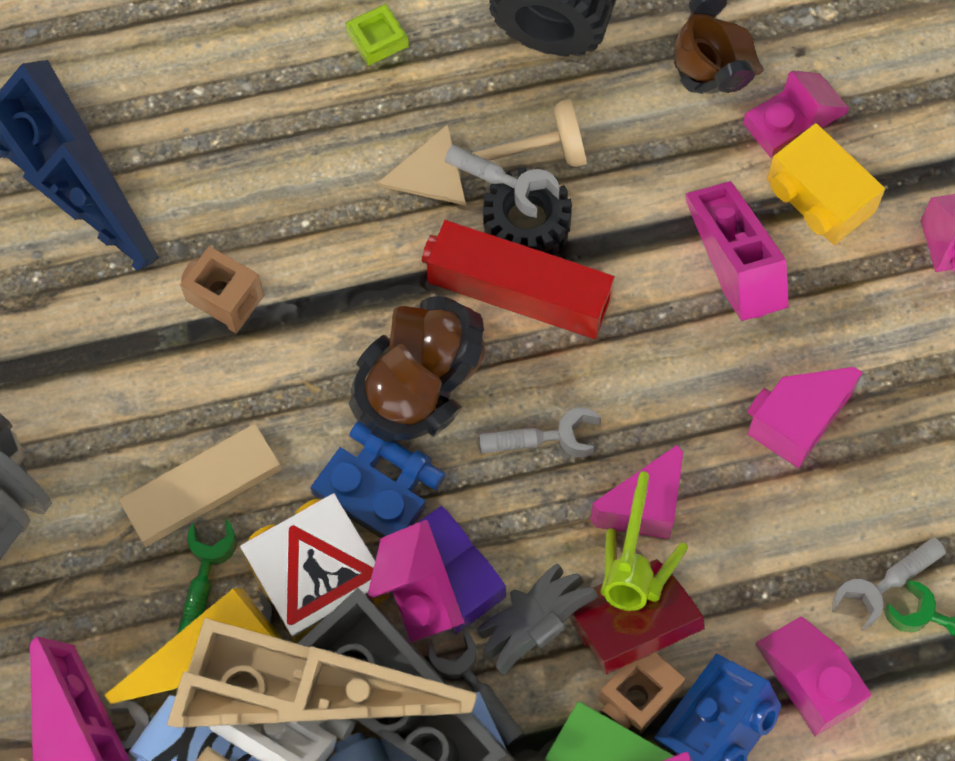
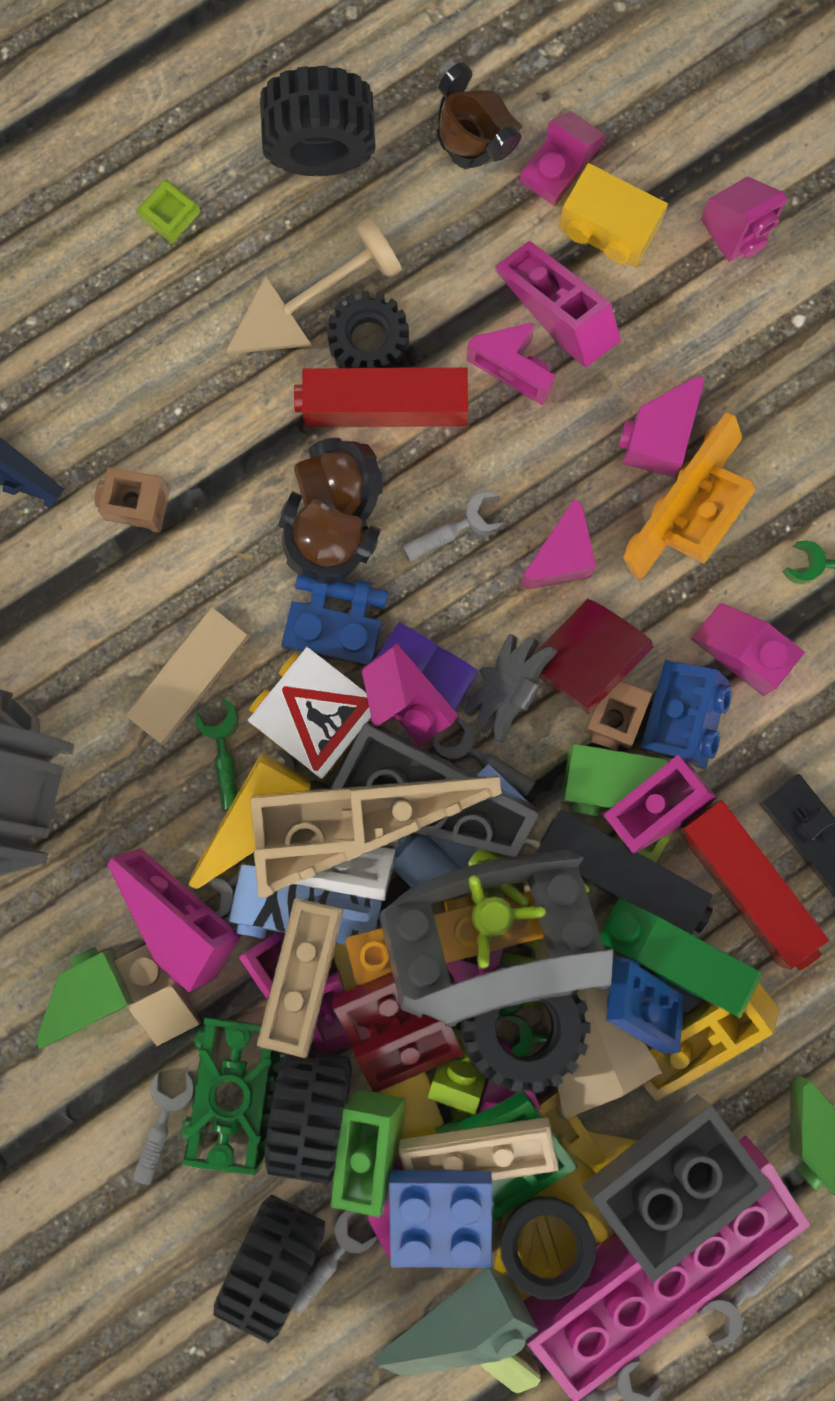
camera: 20 degrees left, 15 degrees up
light grey piece [445,144,559,218] -> none
lime plant [600,471,688,611] -> none
light grey piece [832,537,946,631] -> none
none -> dark pink slope [467,323,556,406]
none -> light orange bracket [623,412,756,580]

